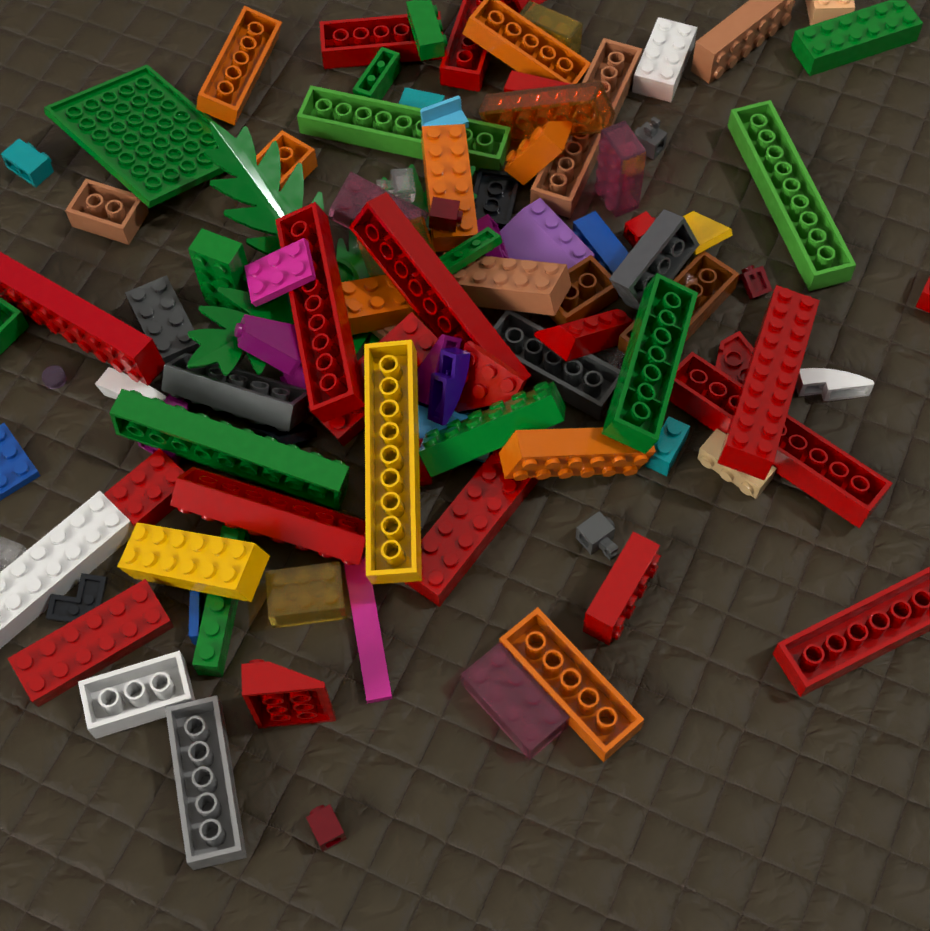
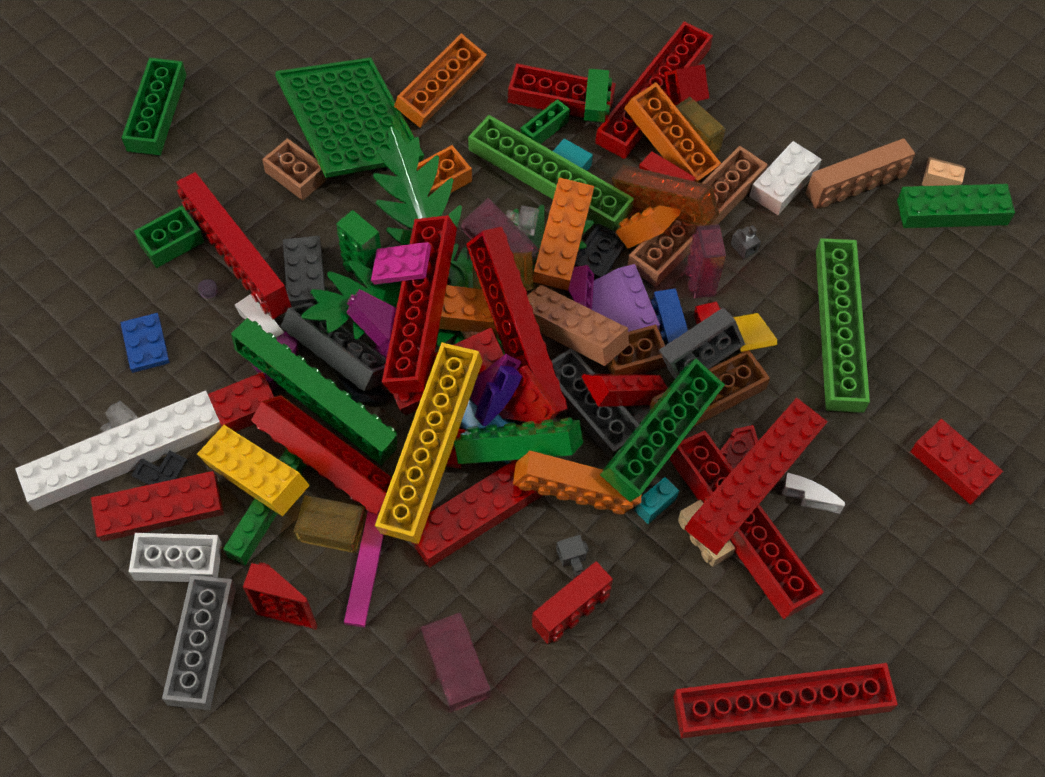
camera: 15 degrees right, 0 degrees up
teal brick [1,139,54,187] -> none
blue tile [188,590,204,645] -> none
dark red brick [306,804,347,852] -> none
medium azure panel [420,95,469,128] -> none
dark red brick [429,197,463,232] -> none
green plate [439,227,503,275] -> none
orange brick [499,607,645,762] -> none
dark red bracket [738,265,773,300] -> none

